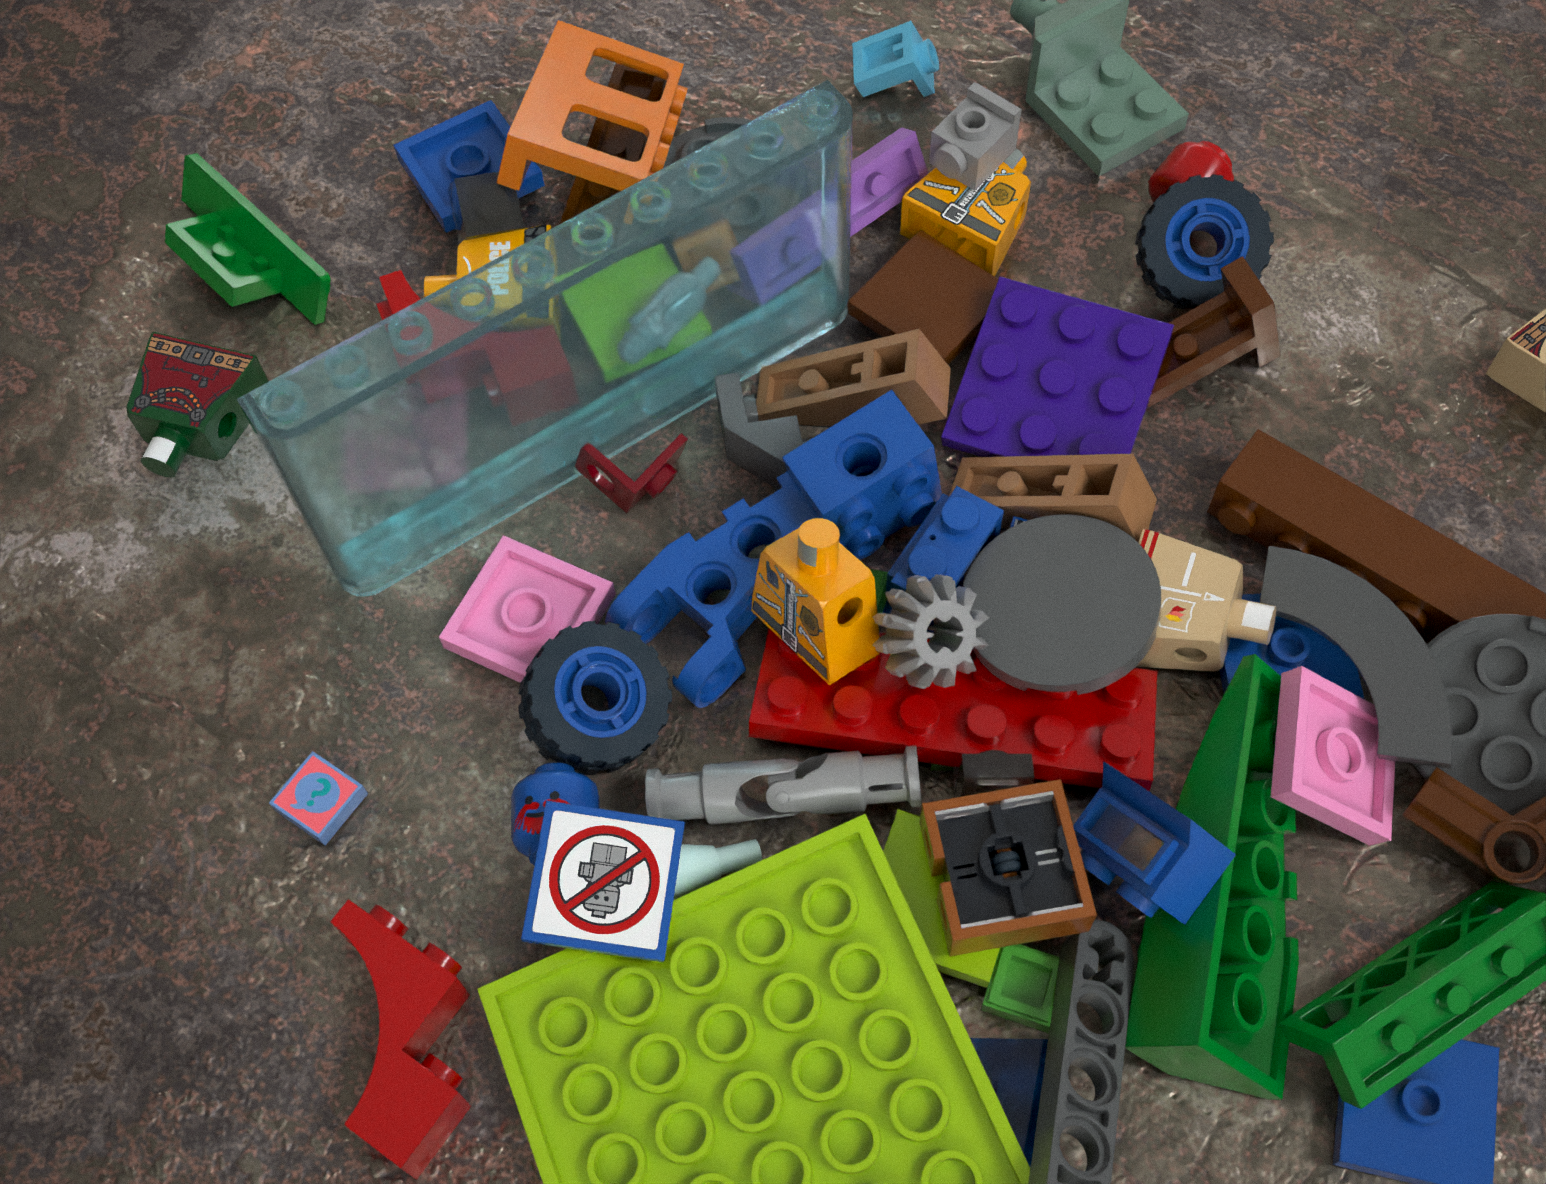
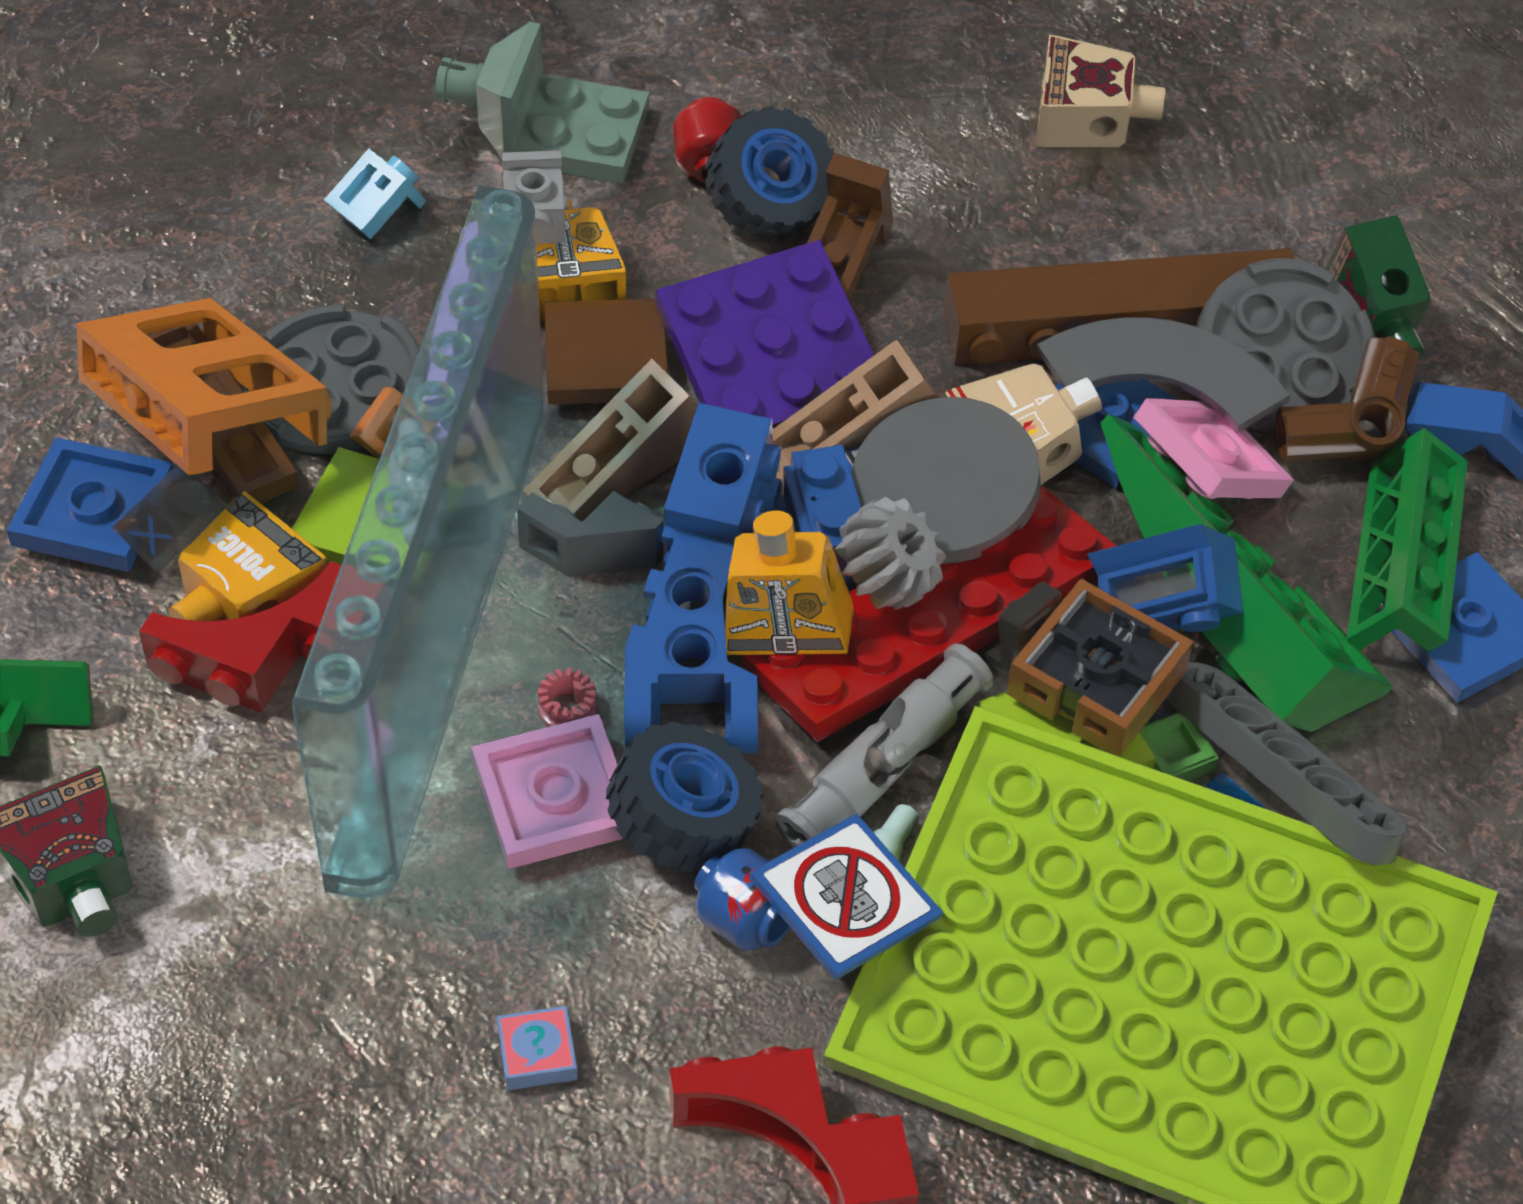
camera: 50 degrees left, 10 degrees down
dark red bracket [575,433,688,514] -> none
none -> coral bush [537,668,597,727]

